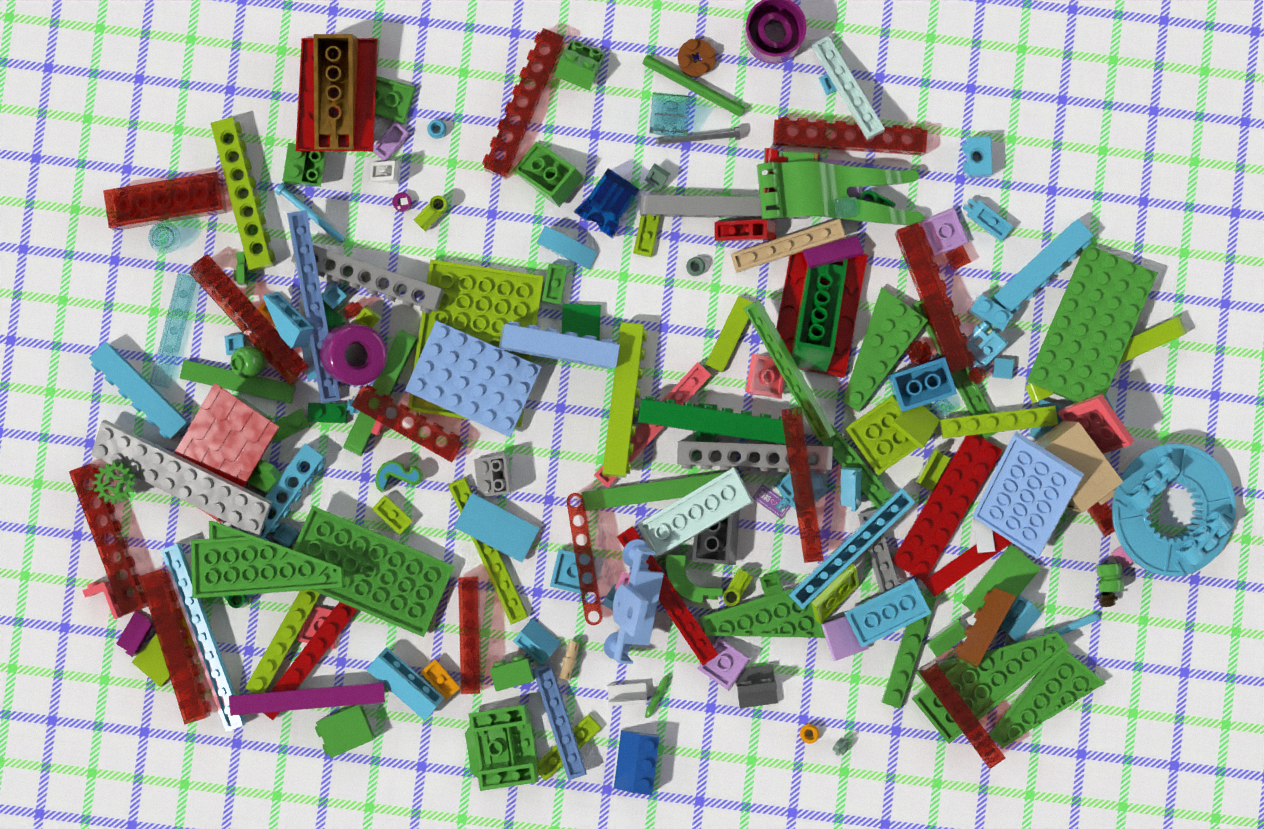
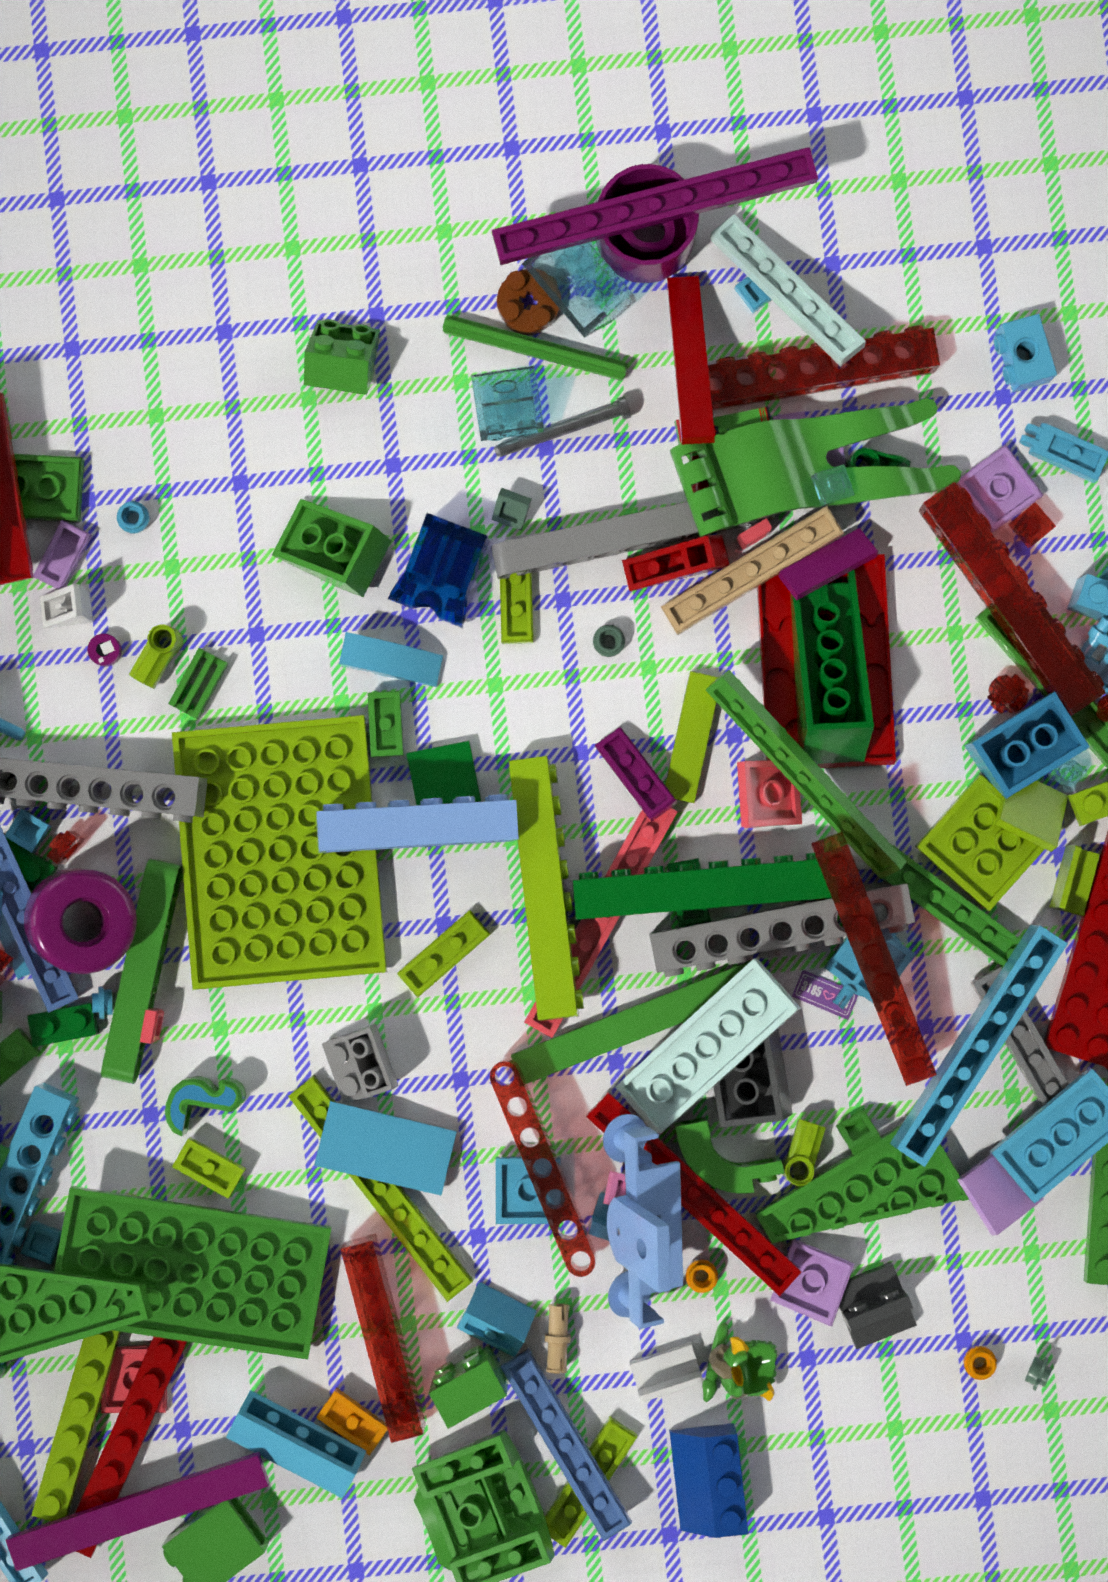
camera: 15 degrees left, 0 degrees up
clear red brick [350,384,463,463] -> none
lime plate [354,305,382,328] -> none
light blue plate [405,321,542,437] -> none
clear red brick [482,28,565,179] -> none
lime tile [811,563,859,624] -> none
medium azure panel [840,467,862,512] -> none
bright green wing [843,287,928,413] -> none
none -> bright green tile [168,648,228,720]
none -> lime tile [397,910,491,998]
none -> magenta plate [492,147,818,265]
none -> clear light blue slope [522,242,636,338]
none -> magenta tile [594,727,677,822]
none -> red tile [667,276,715,445]
none -> light orange plate [685,1259,718,1293]
none -> bright green hair [709,1337,777,1401]
none -> coral tile [736,518,772,550]

